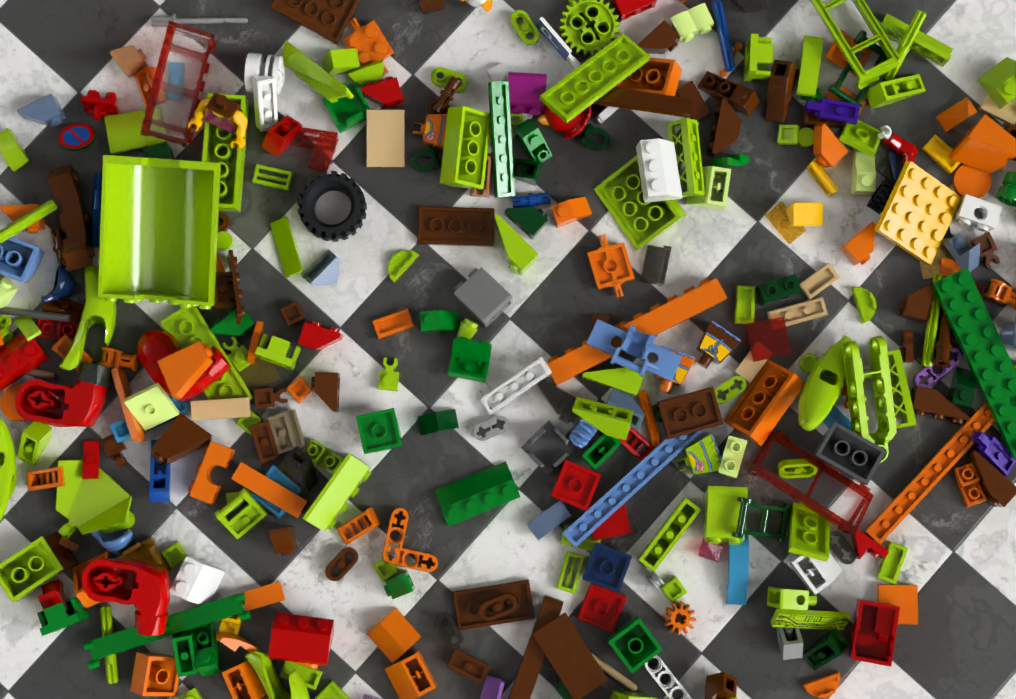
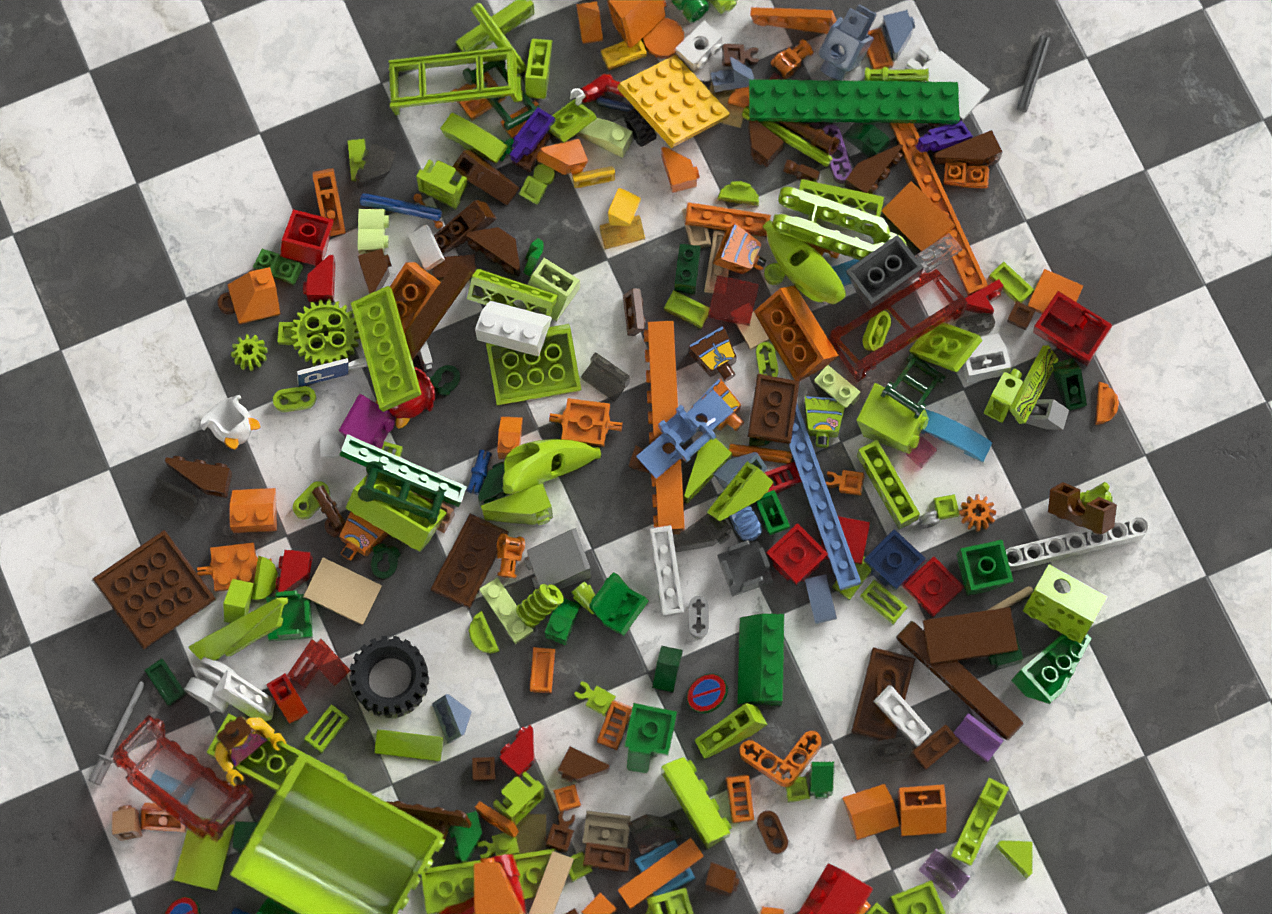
camera: 65 degrees left, 10 degrees down
red hips [81,90,119,121] -> none
lime slope [302,438,344,475] -> none
green slope [513,119,553,163] -> none
dark green slope [513,158,543,186] -> none
none -> dark green tile [144,658,187,707]
none -> orange slope [230,488,277,533]
none -> dark green piece [358,461,445,524]
none -> white tile [409,224,445,271]
none -> yellowish green plate [479,577,534,644]
none -> orange connector [497,533,525,578]
none -> lime piece [502,439,601,495]
none -> lime piece [516,584,564,628]
none -> orange slope [597,700,633,750]
none -> reddish brown plate [623,288,646,336]
none -> green slope [627,745,651,773]
none -> orange tile [685,202,771,237]
none -> piece [687,673,728,714]
none -> lime slope [695,703,768,759]
none -> orange torso [713,224,767,274]
none -> orange plate [826,470,865,496]
none -> white tile [874,685,932,747]
none -> orange tile [881,181,956,255]
none -> clear plate [915,234,962,274]
none -> reddish brown plate [1007,301,1036,330]

